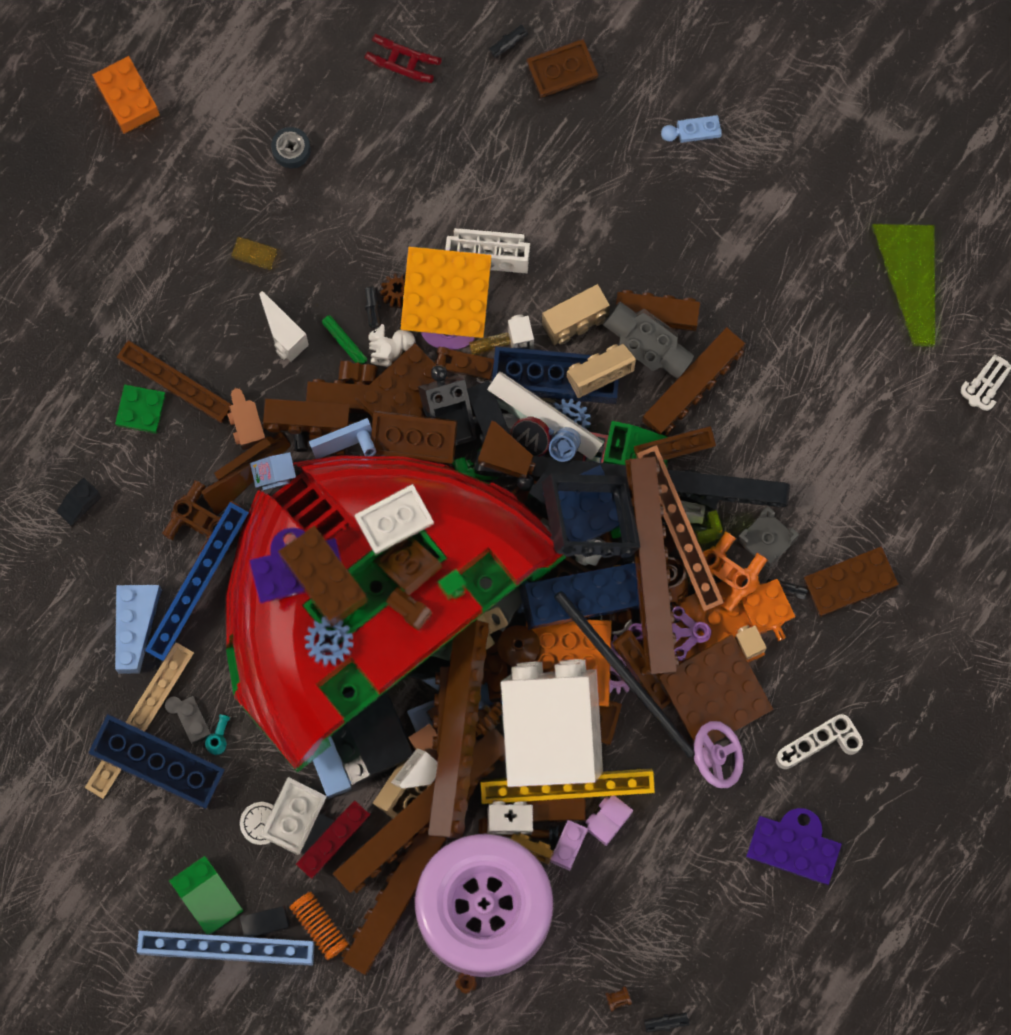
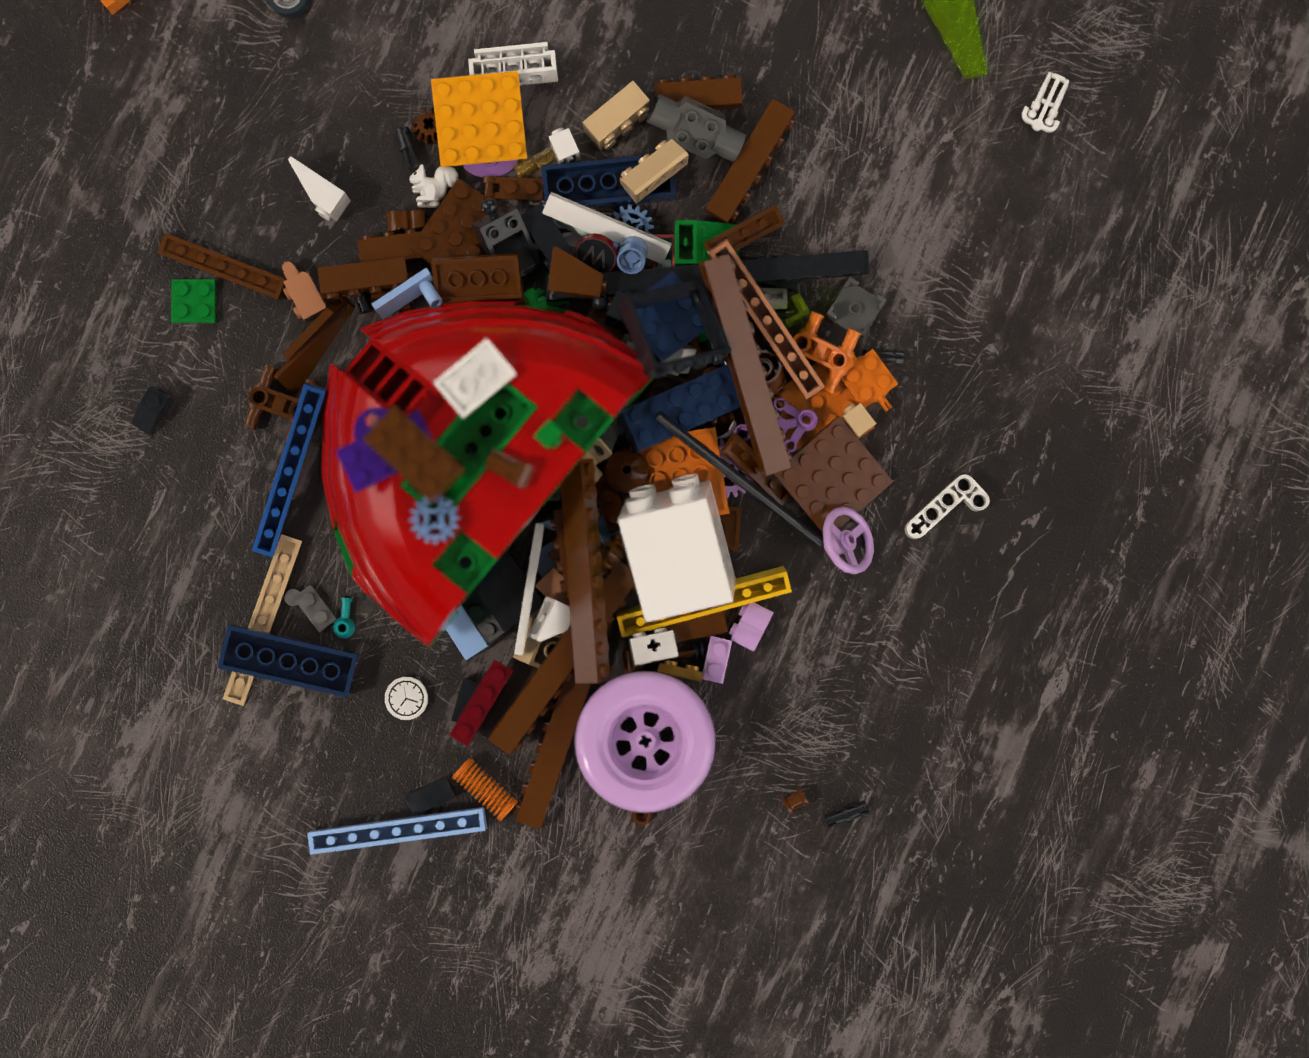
camera: 10 degrees left, 10 degrees up
light blue wedge [115,585,162,674] -> none
green slope [169,856,243,935] -> none
clear yellow plate [231,237,278,270] -> none
light blue brick [250,452,296,490] -> none
white plate [260,777,327,855] -> none
green axle [322,315,367,365] -> none
reddish brown plate [374,536,442,595] -> none
dark purple plate [746,808,842,885] -> none
reddish brown plate [803,546,898,617] -> none
none -> white tile [514,523,544,656]

